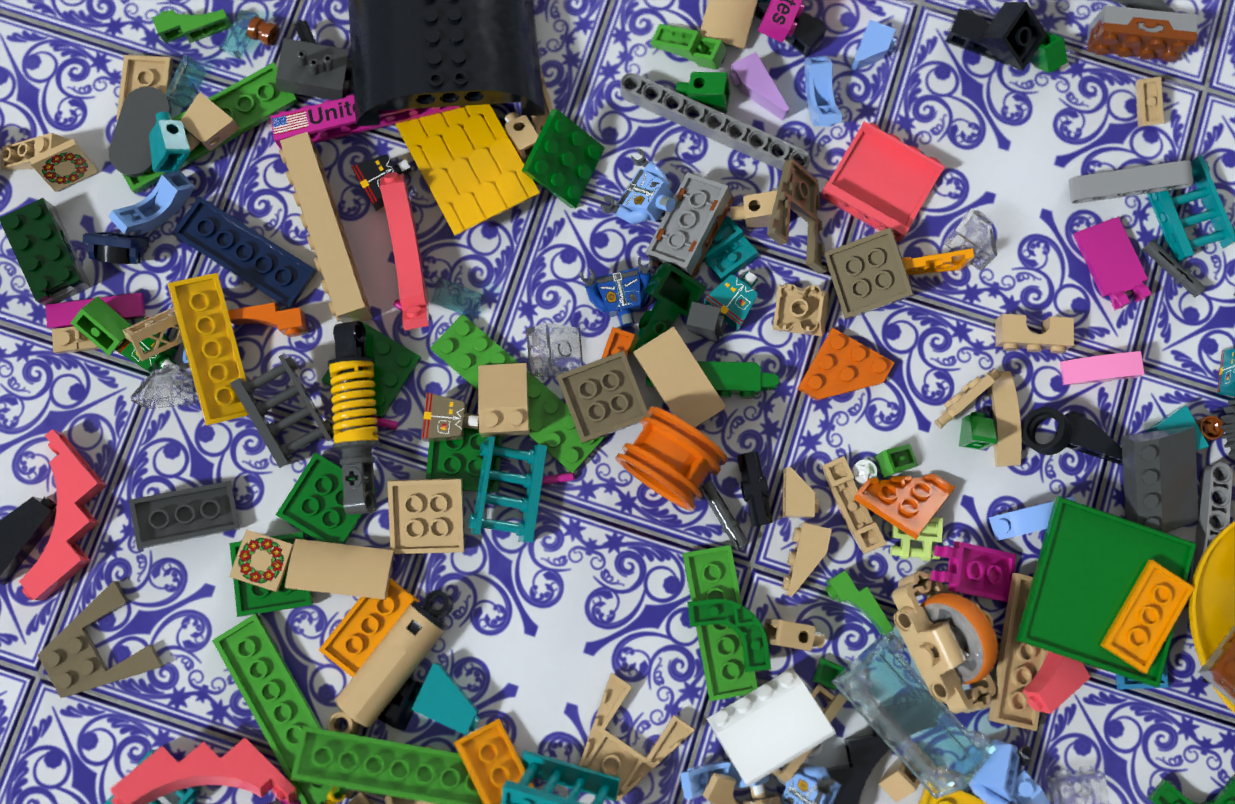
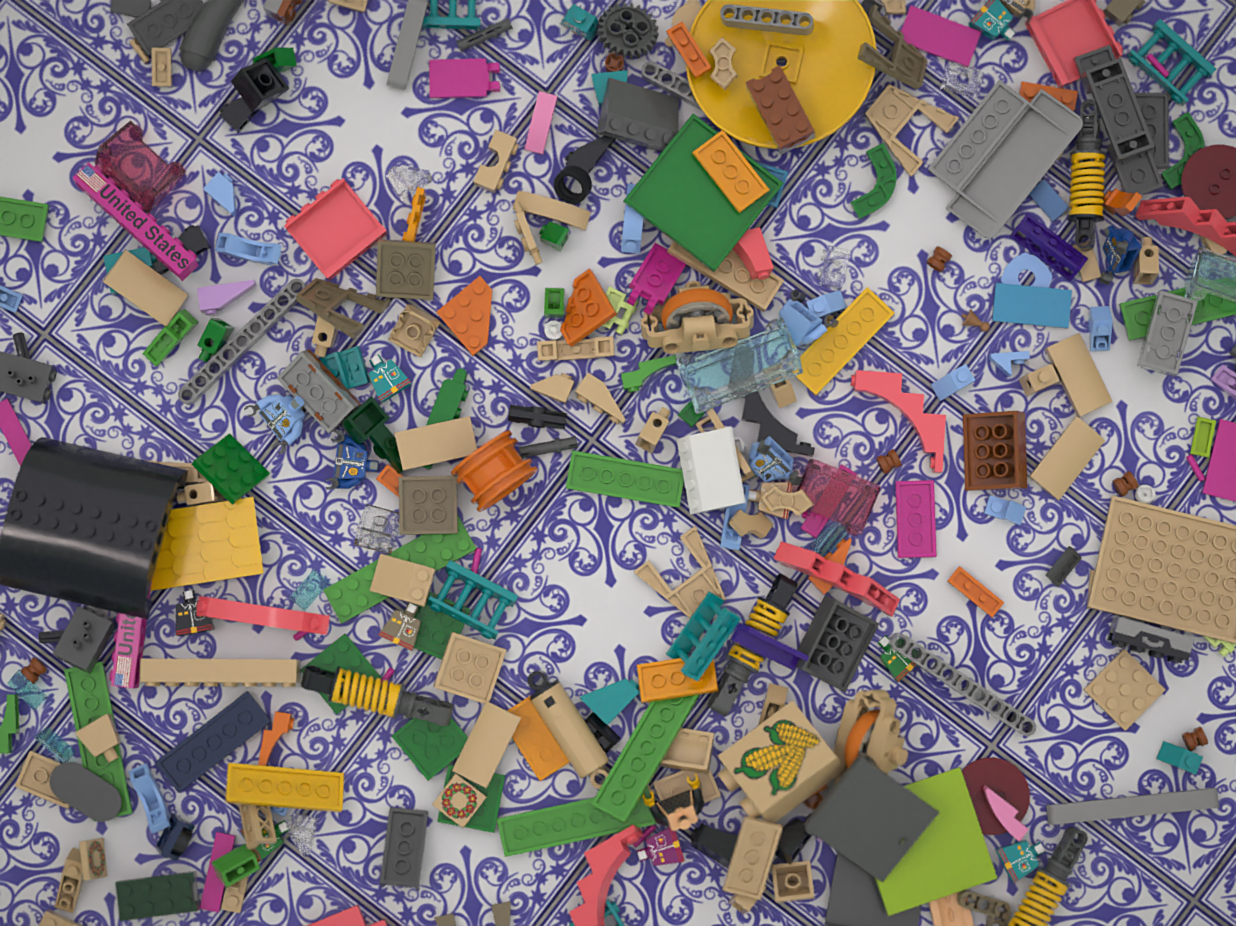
camera: 70 degrees left, 5 degrees up
teal torso [149,112,190,172] -> none
dark grey fence [230,354,334,468] -> none
dark grey slope [686,302,726,343] -> none
green plate [687,599,771,672] -> none

